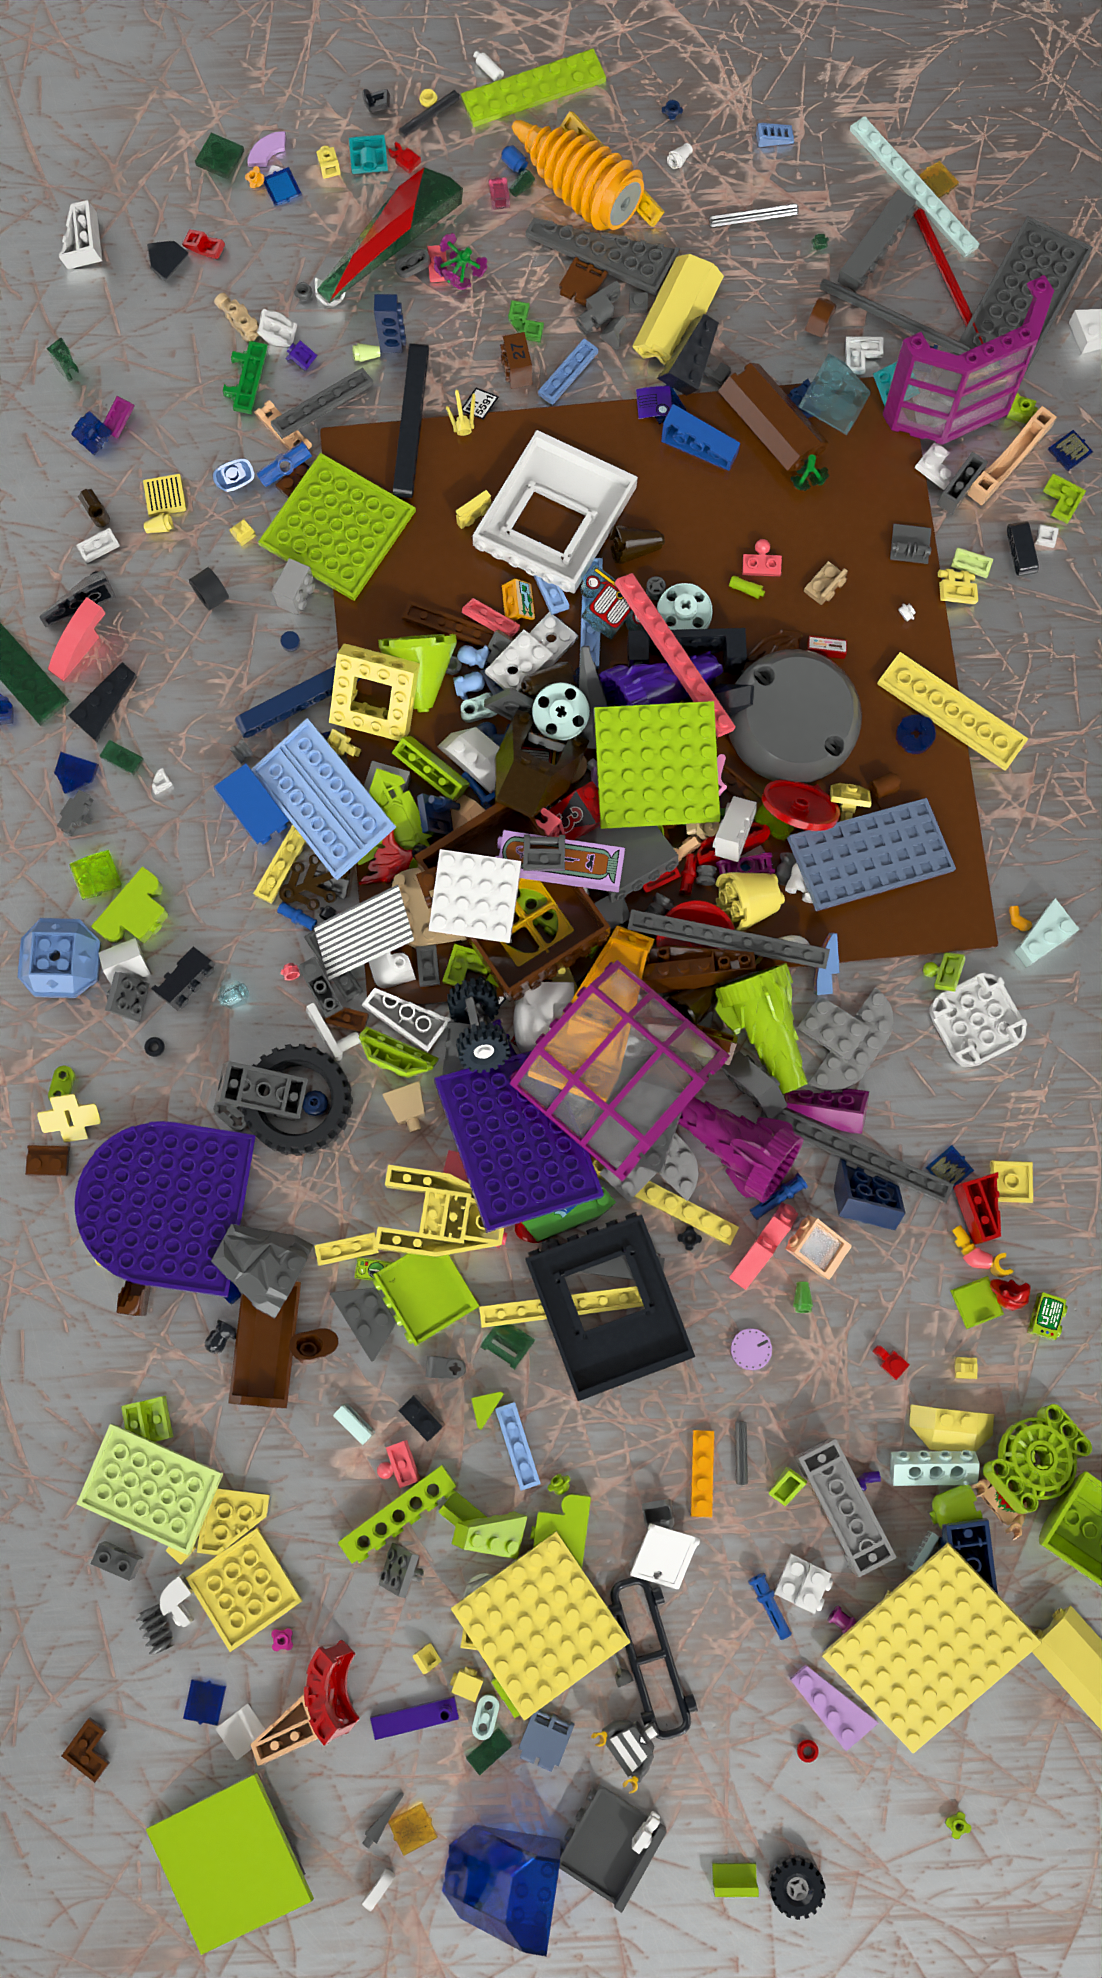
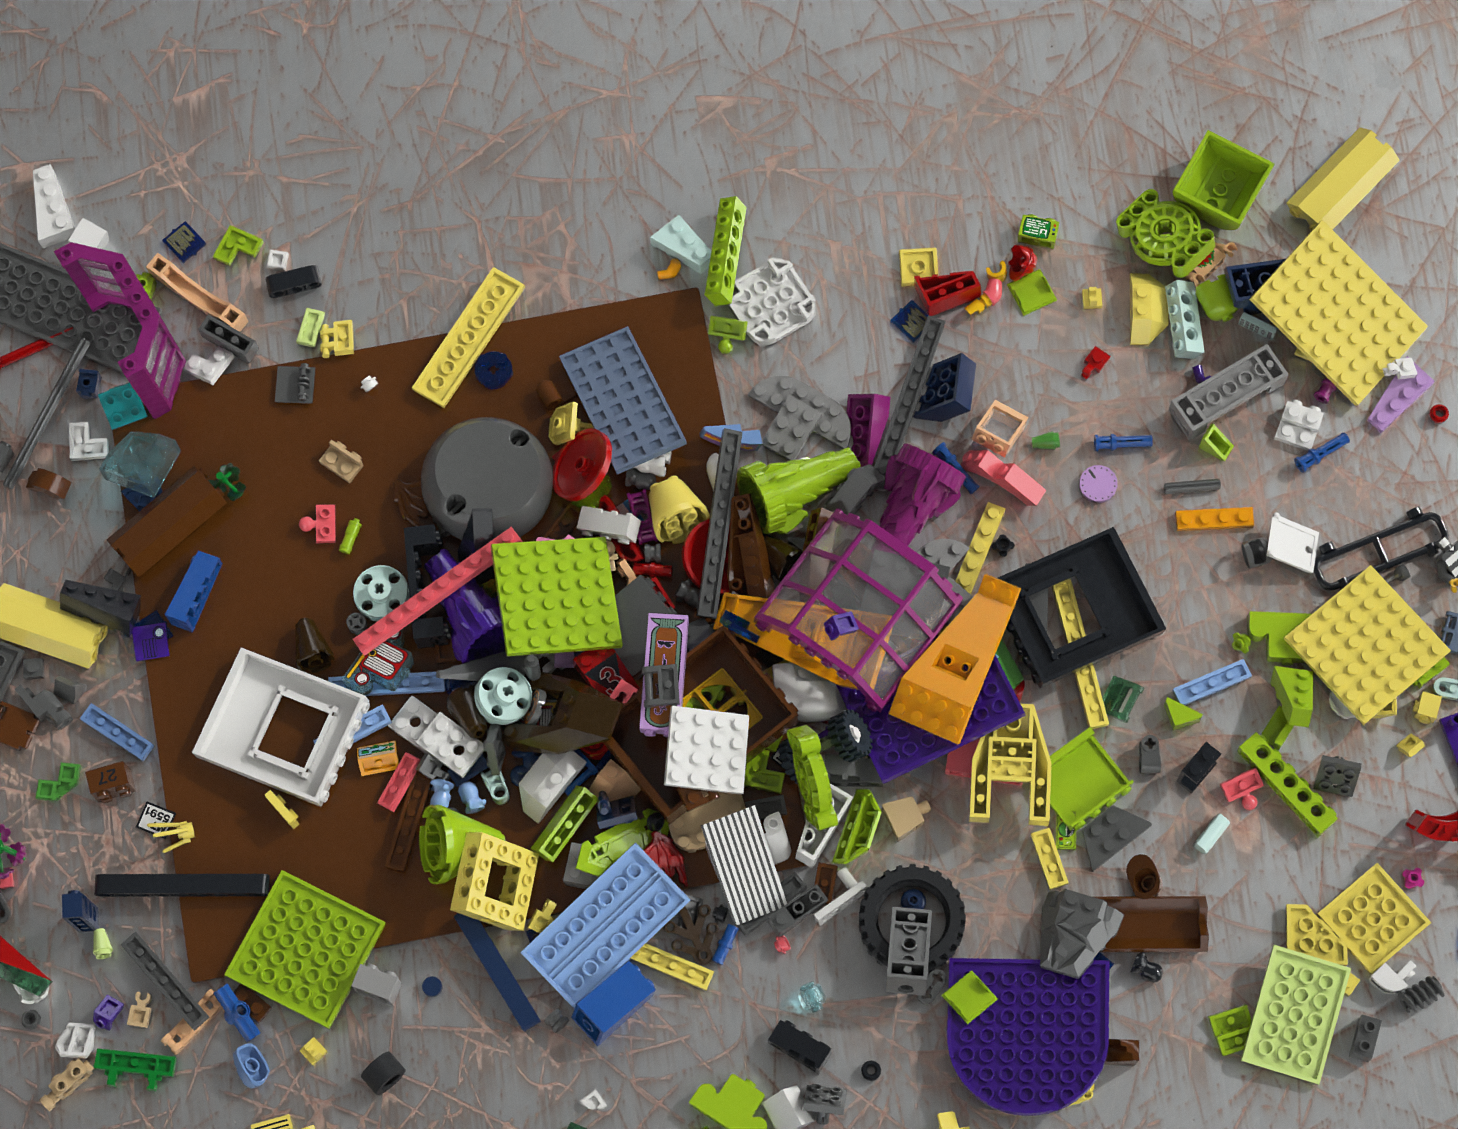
camera: 90 degrees left, 5 degrees down
slope [807,636,847,659] -> none
none -> white head [68,218,109,250]
none -> tan plate [127,992,152,1029]
none -> dark grey cylinder [524,655,541,681]
none -> lime brick [704,196,747,306]
none -> clear blue slope [720,610,760,643]
none -> lime piece [787,725,838,831]
none -> dark purple bracket [824,611,859,641]
none -> light orange wing [889,574,1021,744]
none -> lime piece [941,970,998,1024]
none -> blue pin [1094,434,1153,451]
none -> white plate [1382,357,1418,380]

